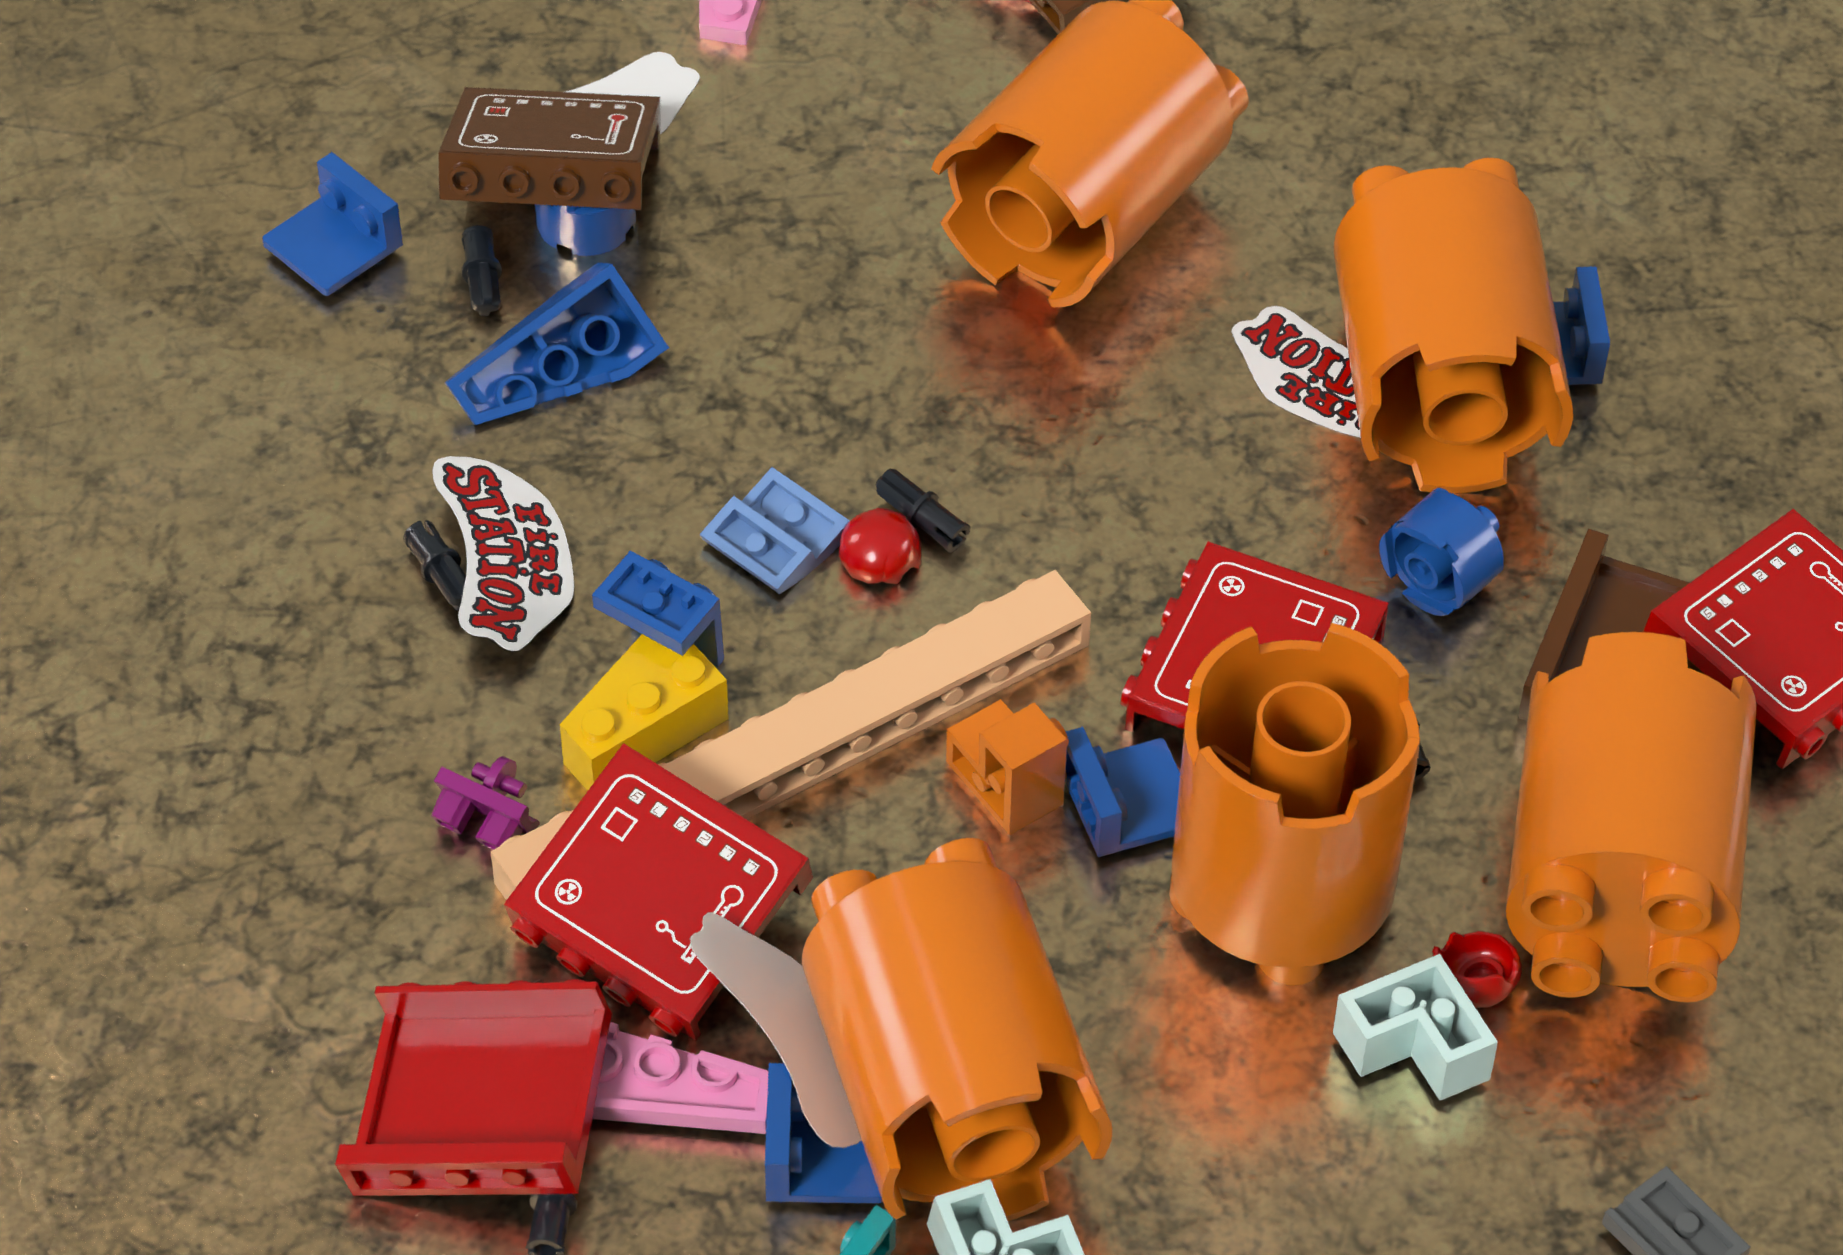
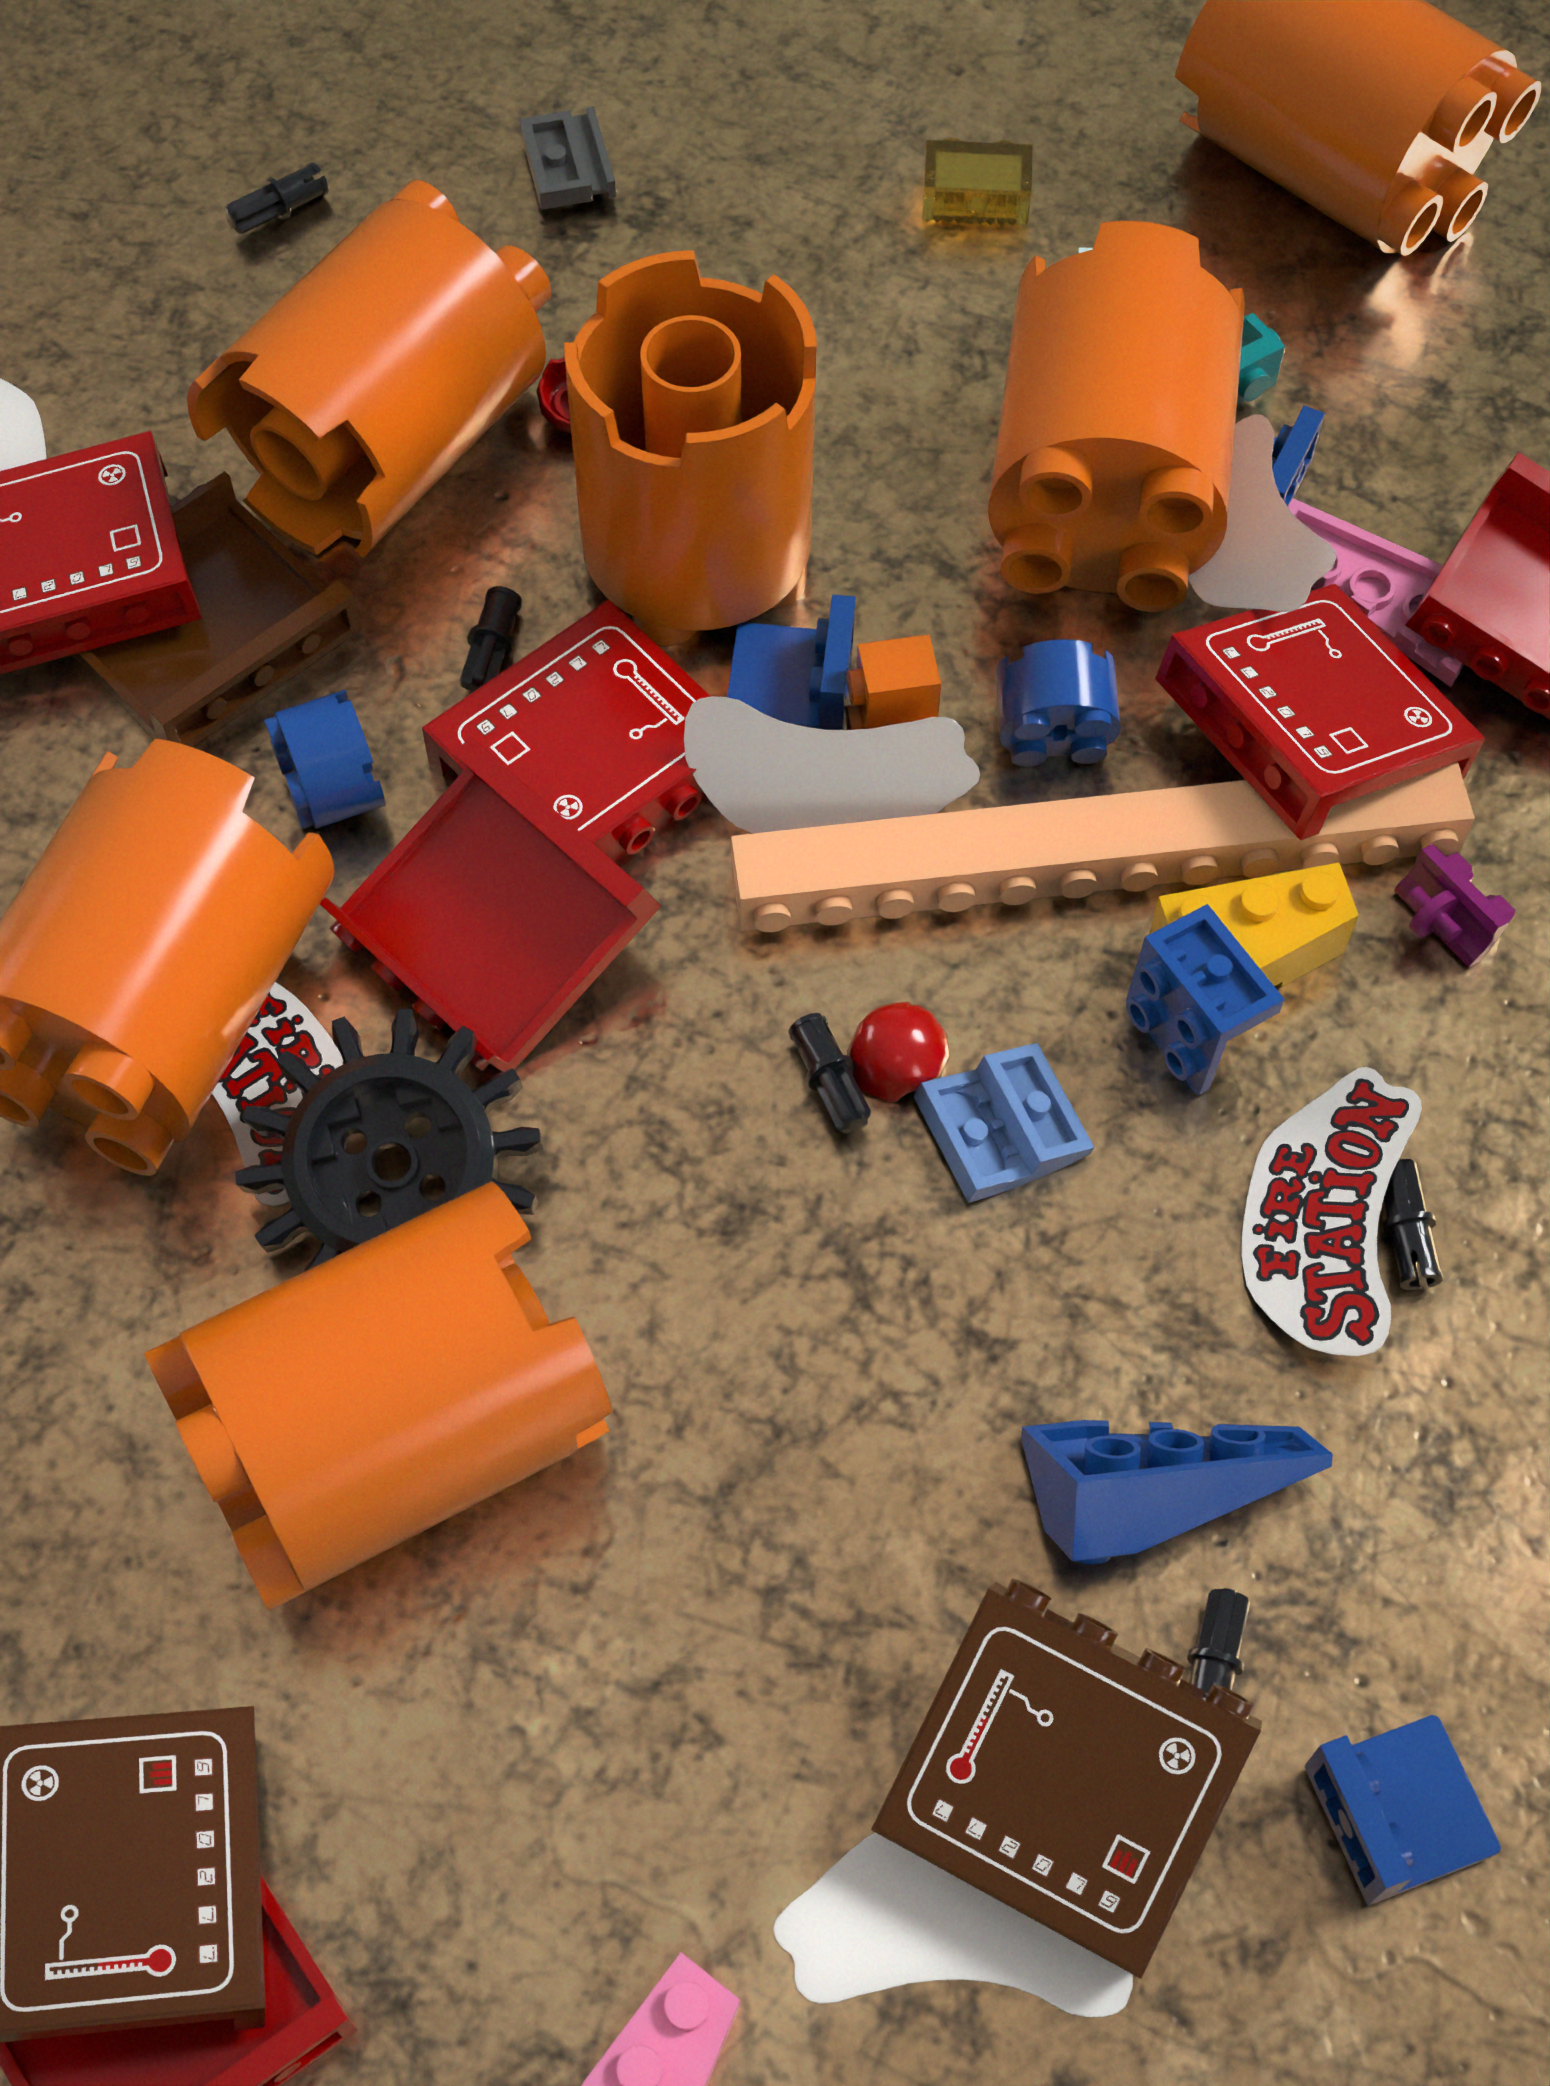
camera: 155 degrees left, 10 degrees up
none -> black gear [235,1009,543,1272]
none -> red panel [320,736,661,1072]
none -> white sticker [684,696,980,833]
none -> blue brick [995,639,1121,767]

